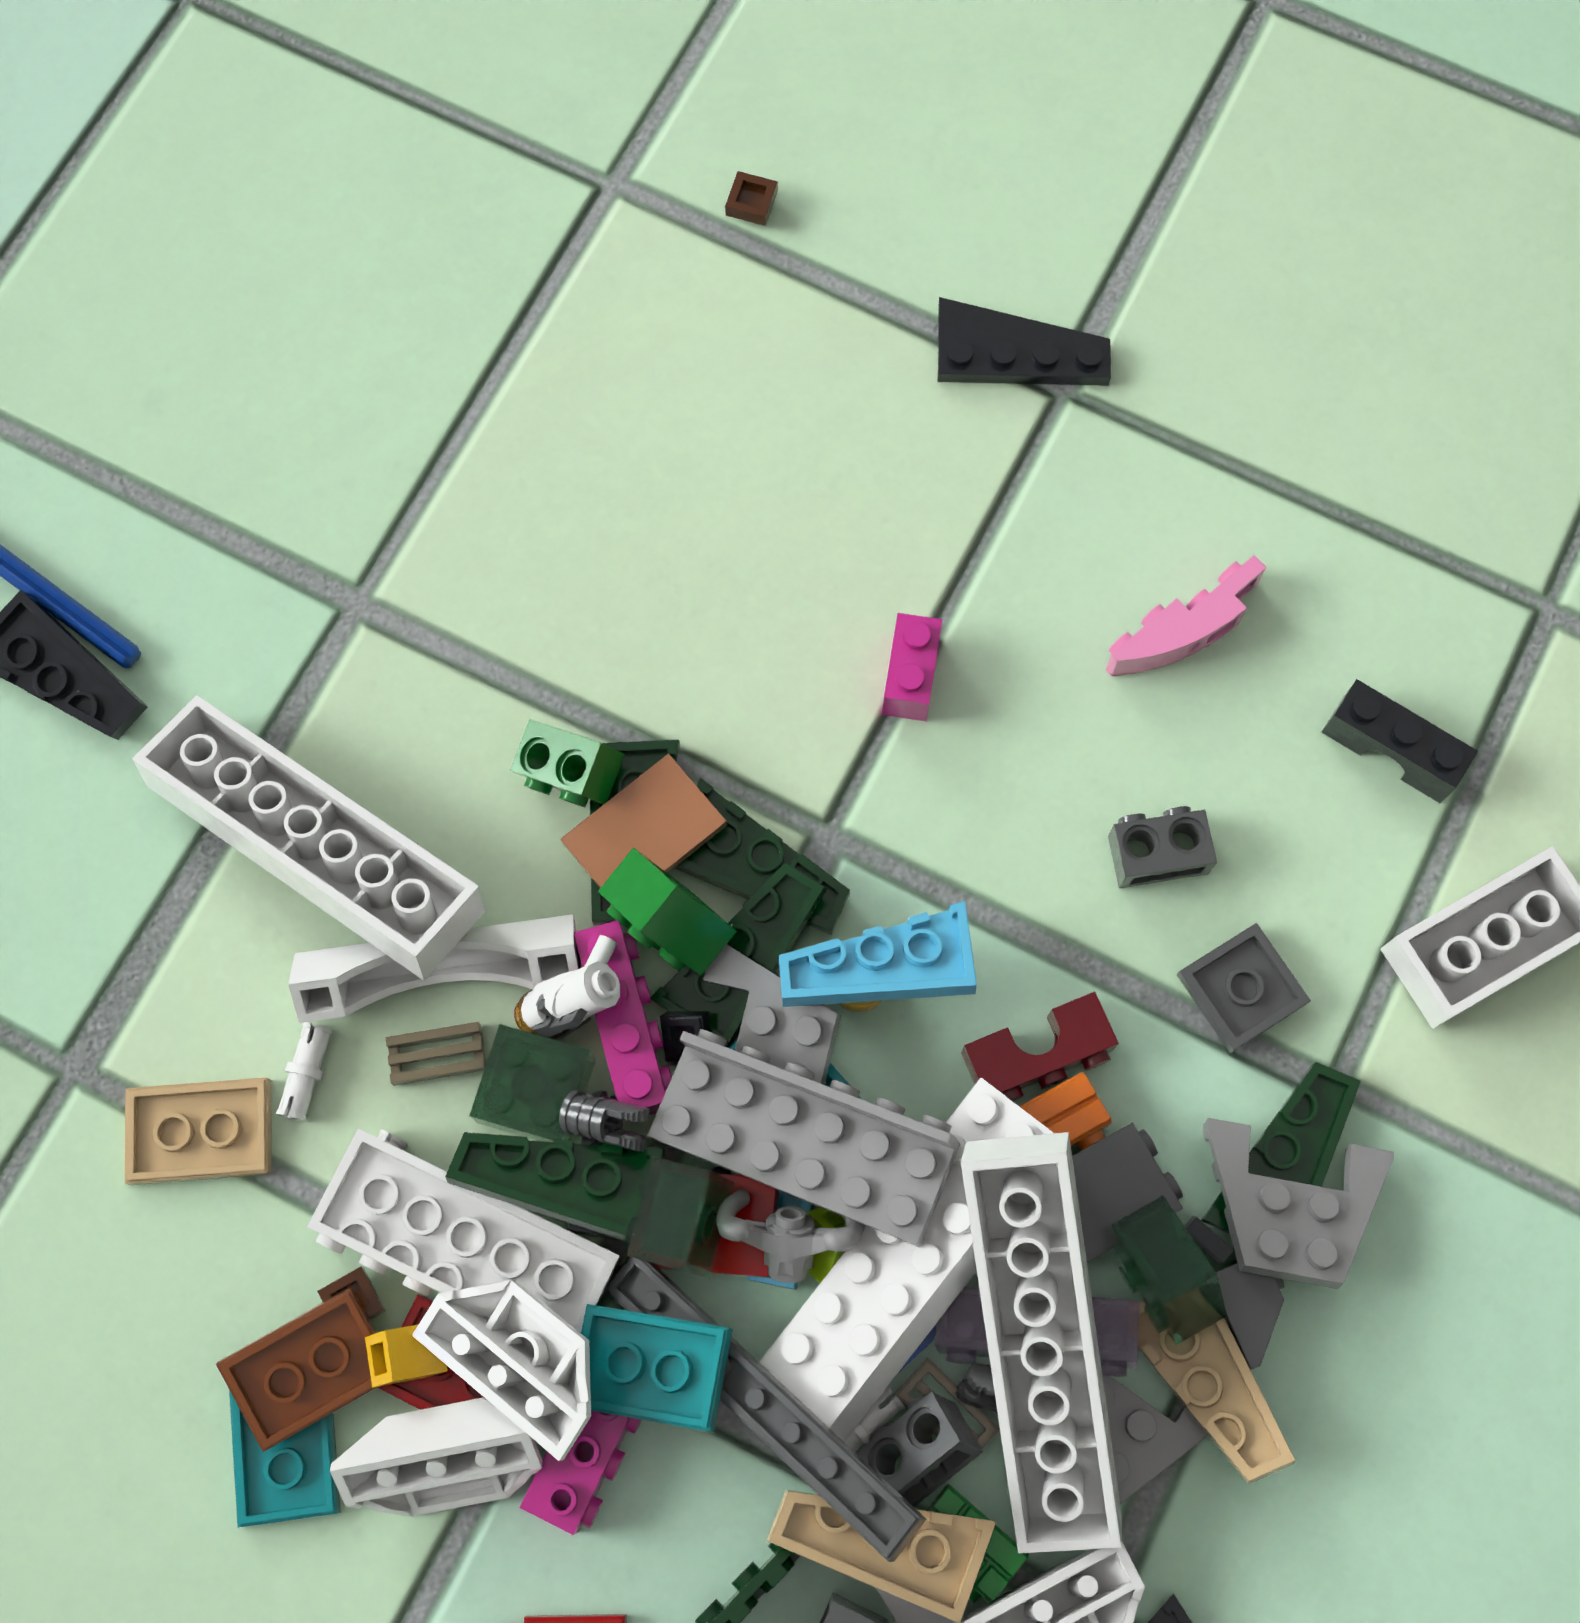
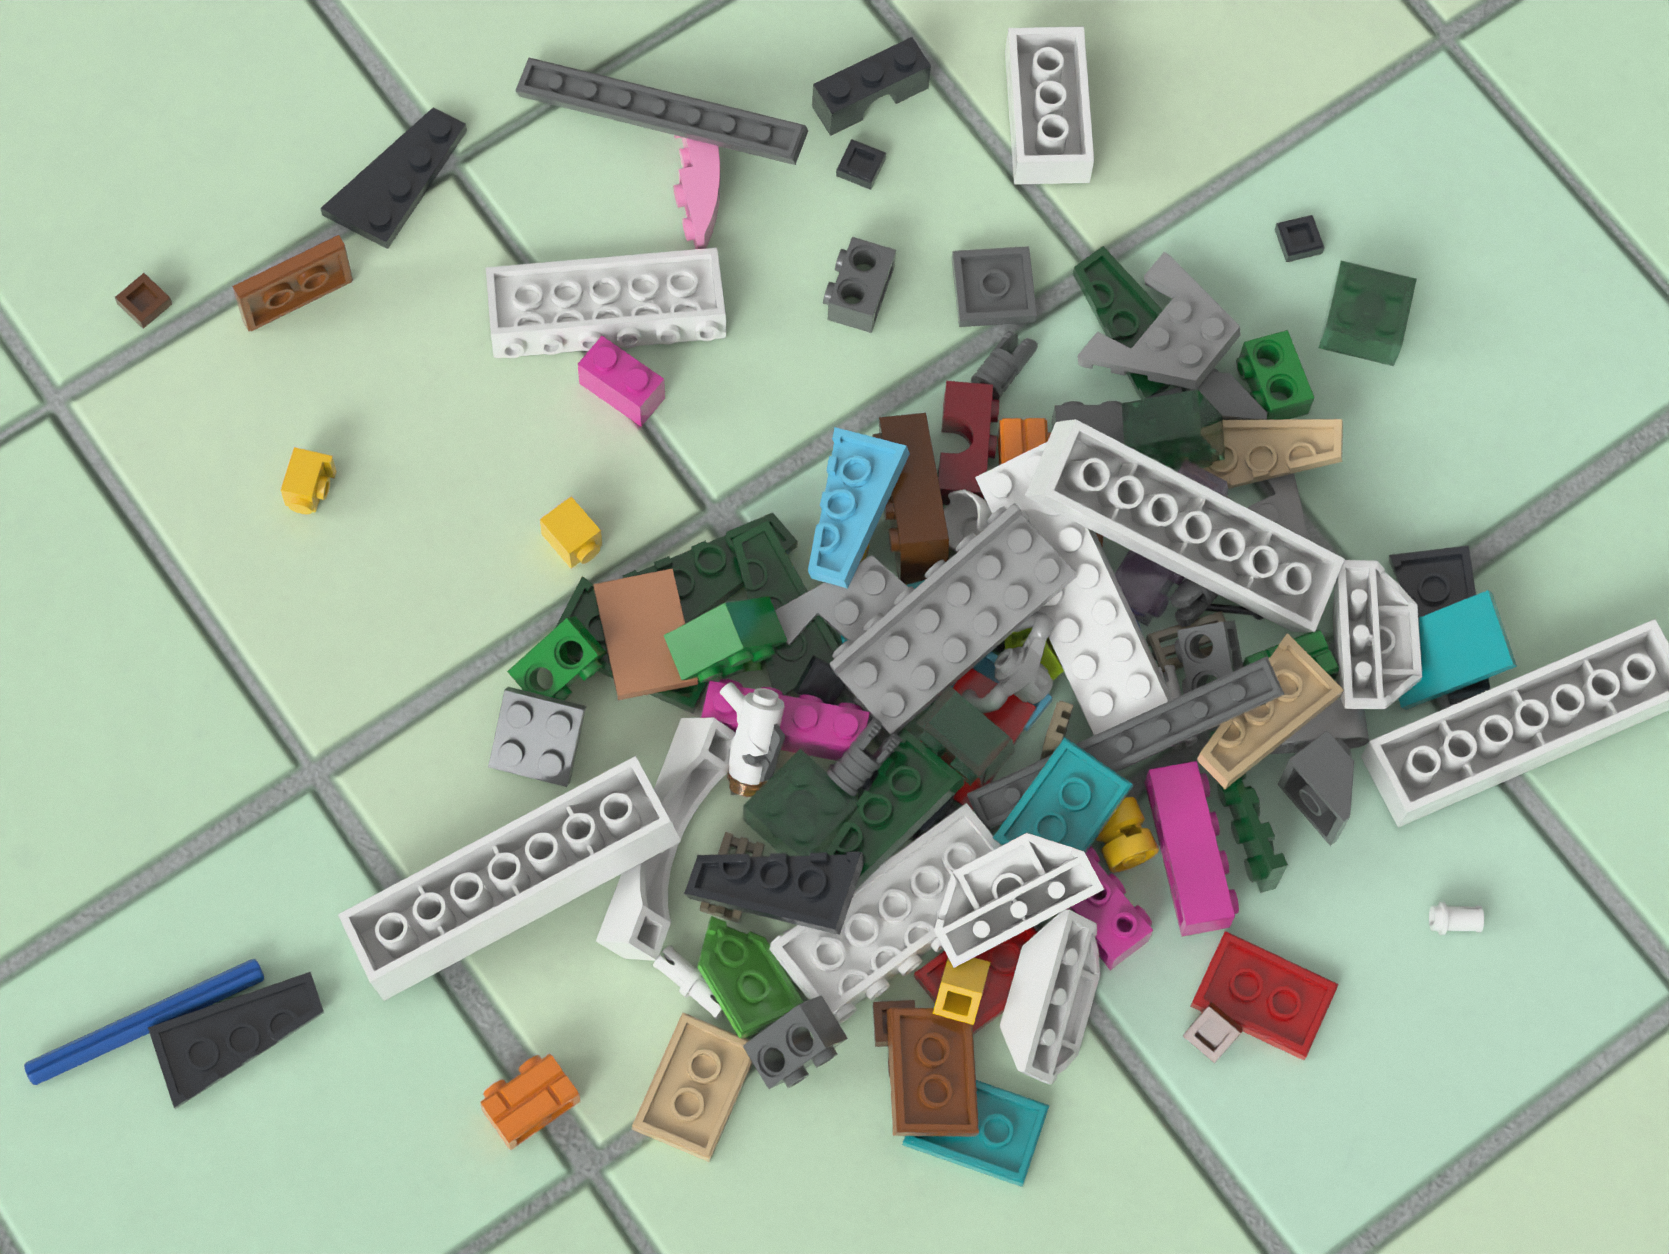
camera: 70 degrees left, 5 degrees down
none -> dark orange tile [232,235,353,331]
none -> yellow brick [281,447,337,514]
none -> orange brick [480,1054,581,1150]
none -> white bracket [486,248,726,358]
none -> plate [488,687,587,787]
none -> dark grey tile [515,57,808,165]
none -> yellow brick [540,496,602,569]
none -> black wing [684,852,866,935]
none -> bright green tile [697,916,804,1039]
none -> dark grey brick [743,995,848,1089]
none -> black tile [836,139,886,190]
none -> reddish brown wedge [872,412,949,585]
none -> white hair [944,489,992,552]
none -> dark grey hinge [971,331,1038,399]
none -> dark tan tile [1040,701,1073,760]
none -> yellow wheel [1096,797,1159,873]
none -> dark pink brick [1144,761,1239,937]
none -> green brick [1236,330,1314,420]
none -> black tile [1275,215,1324,262]
none -> clear green brick [1318,260,1417,366]

